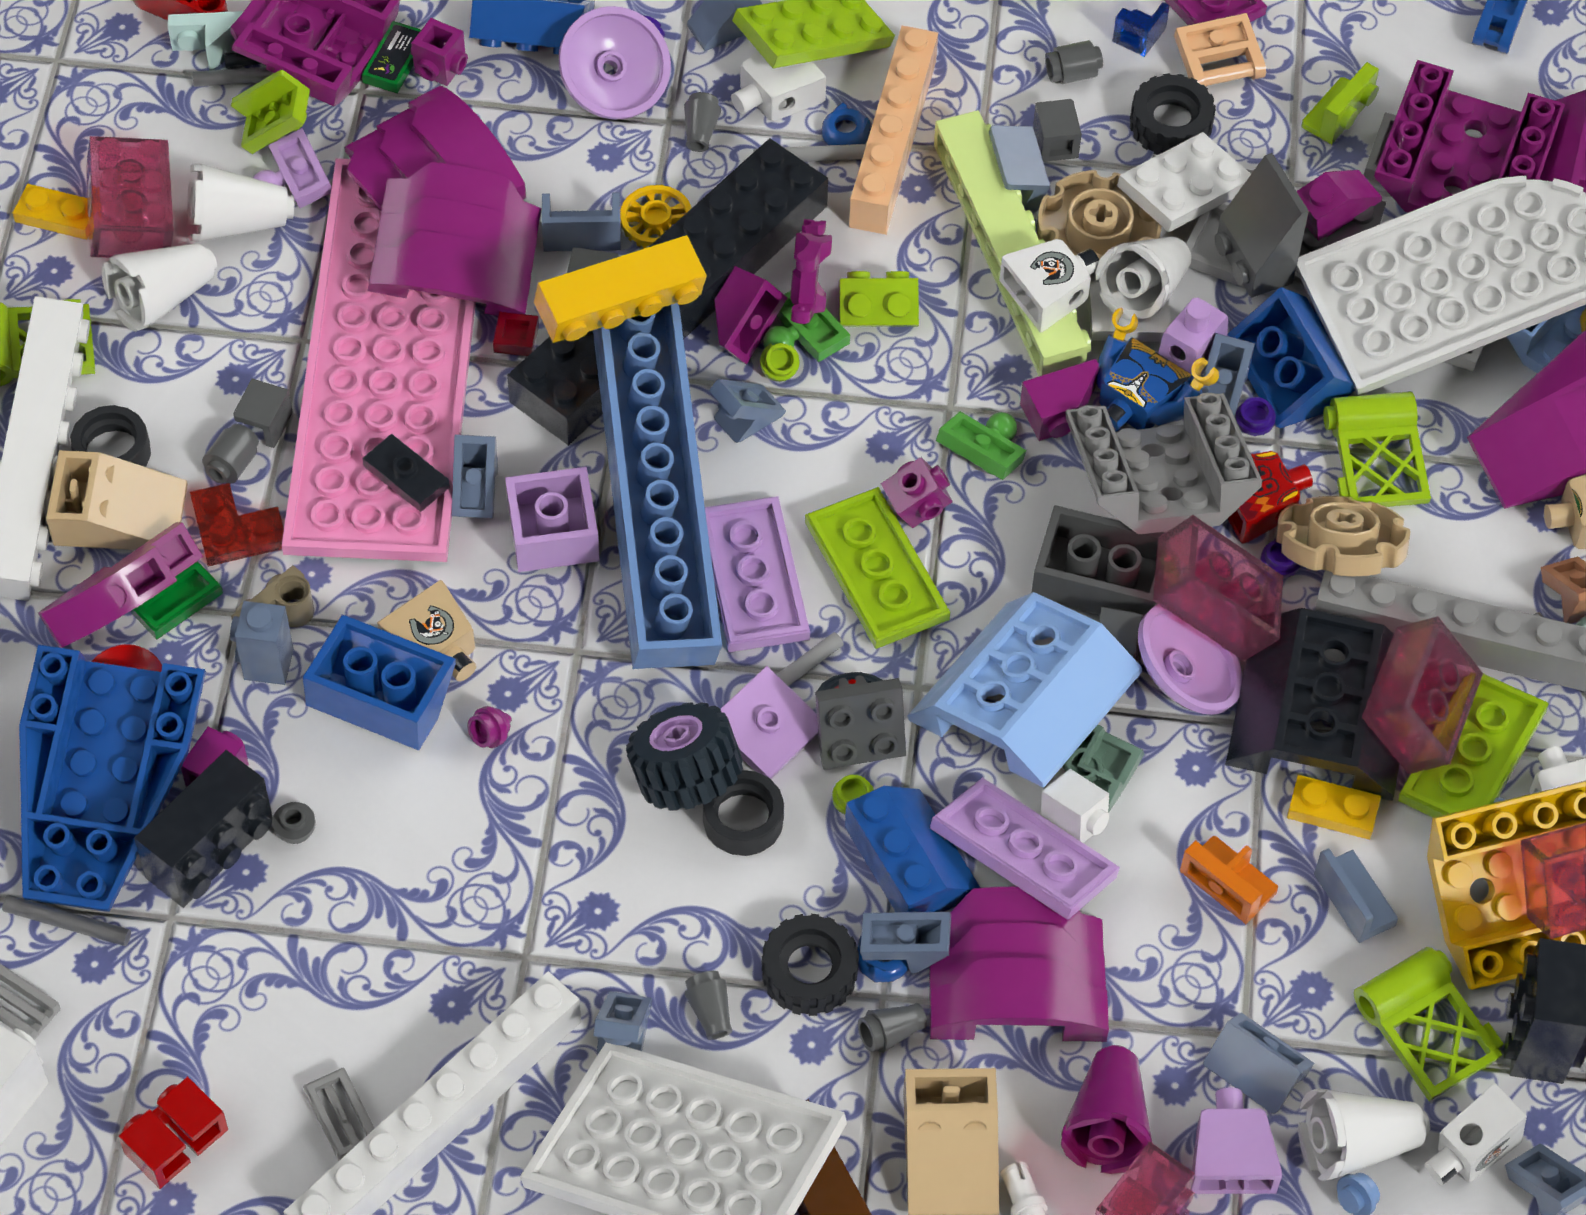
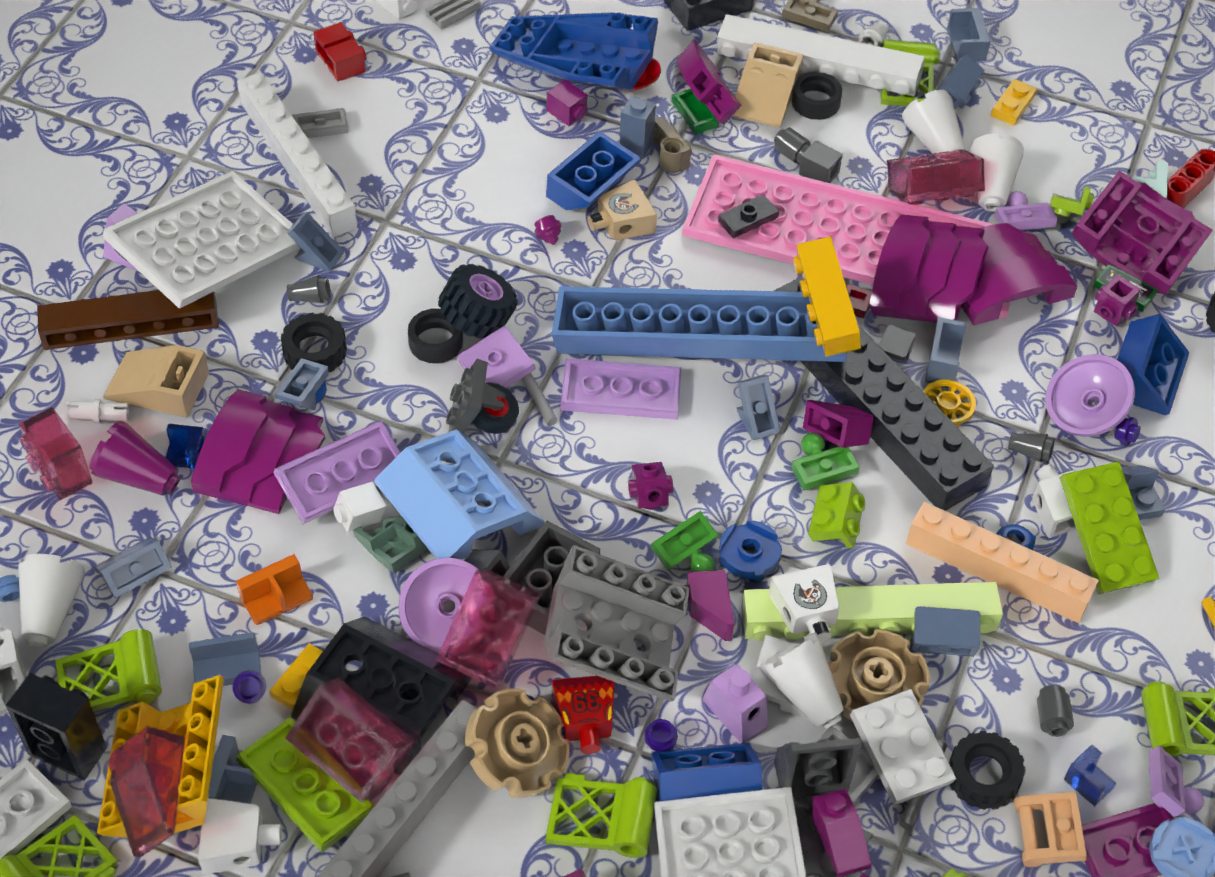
camera: 105 degrees right, 5 degrees down
flat silver bar [2,895,131,946] -> none
clear pink brick [86,136,174,258] -> none
black brick [134,750,273,908] -> none
clear red plate [190,483,284,567] -> none
dark grey plate [272,802,316,844] -> none
sand blue slope [452,434,498,518] -> none
lavender brick [505,467,600,572] -> none
light grey bar [753,144,866,162] -> none
lime plate [760,343,800,382] -> none
magenta animal [790,219,832,324] -> none
lime plate [805,487,951,649] -> none
lime plate [832,775,874,815] -> none
blue slope [845,786,981,912] -> none
dark grey cone [858,1003,927,1053] -> none
dark grey panel [1033,99,1082,162] -> none
blue torso [1096,308,1219,432] -> none
lavender torso [1190,1087,1282,1194] -> none
sand blue slope [1201,333,1255,418] -> none
none -> clear blue panel [165,424,206,468]
none -> dark purple plate [232,670,266,704]
none -> blue plate [719,521,782,582]
none -> clear pink brick [887,149,985,205]
none -> sand blue brick [936,54,985,109]

